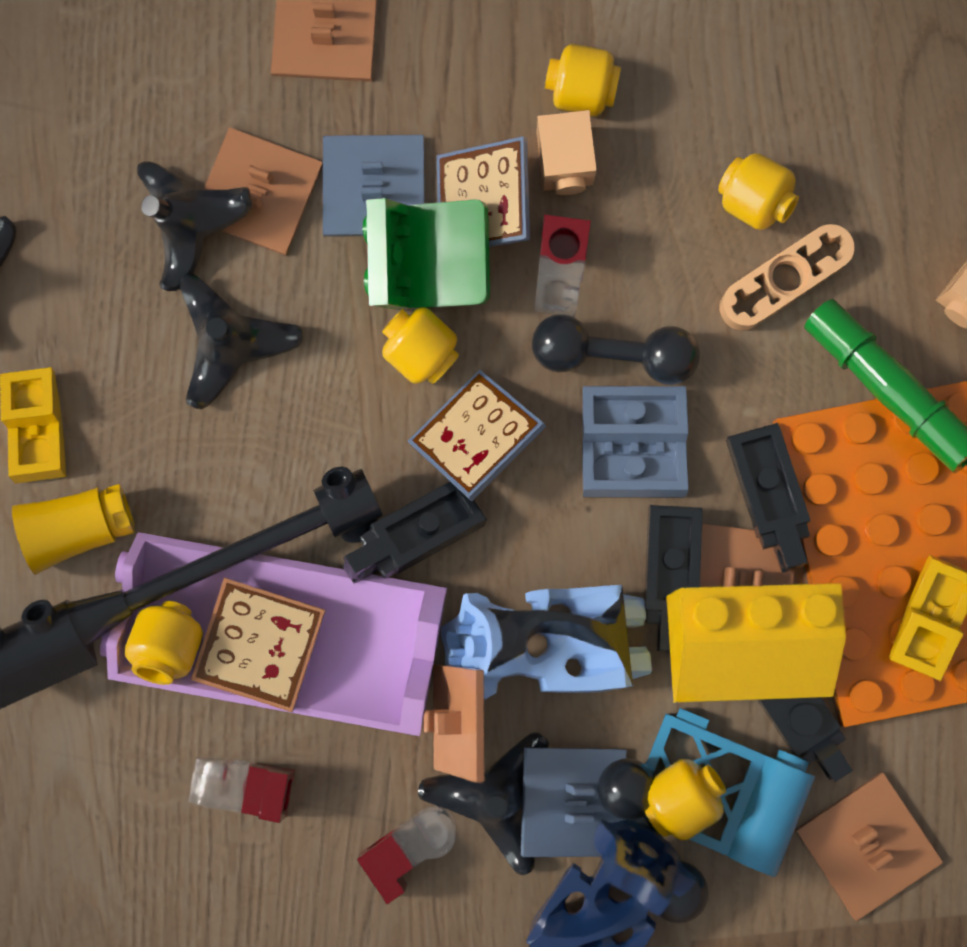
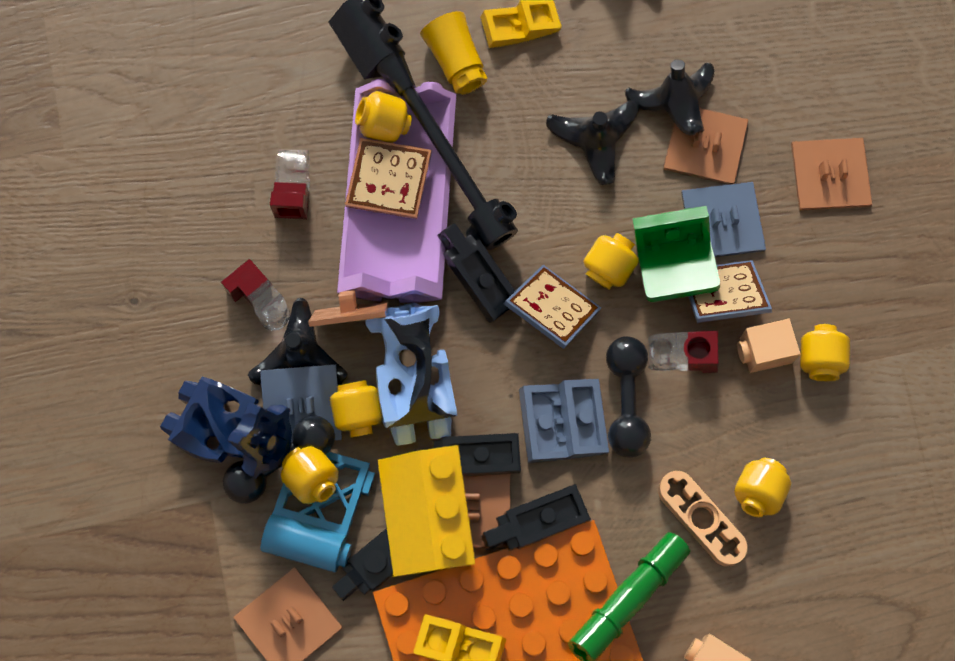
camera: 80 degrees right, 10 degrees down
none -> yellow head [330,380,382,438]

